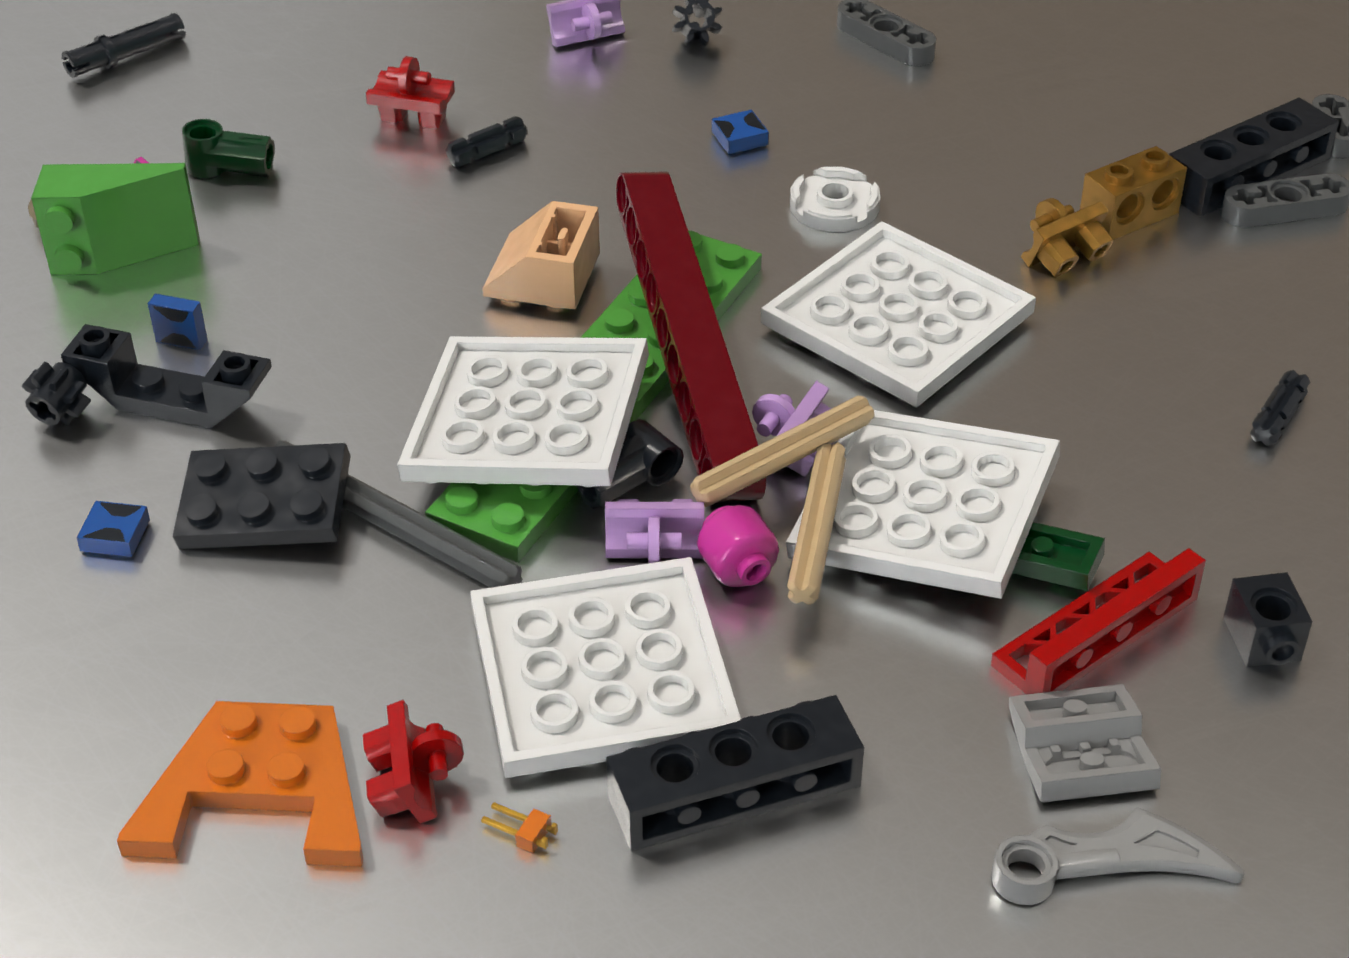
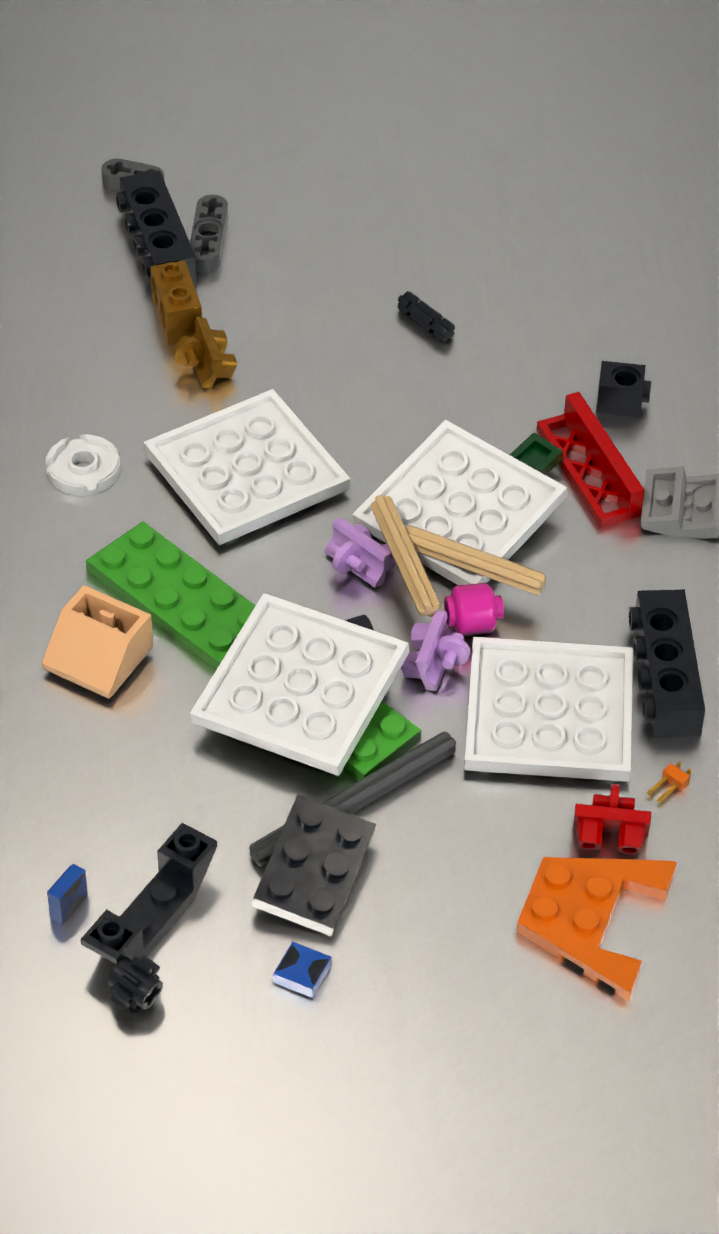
camera: 75 degrees left, 5 degrees up
dark red beam [616,172,766,503] -> none

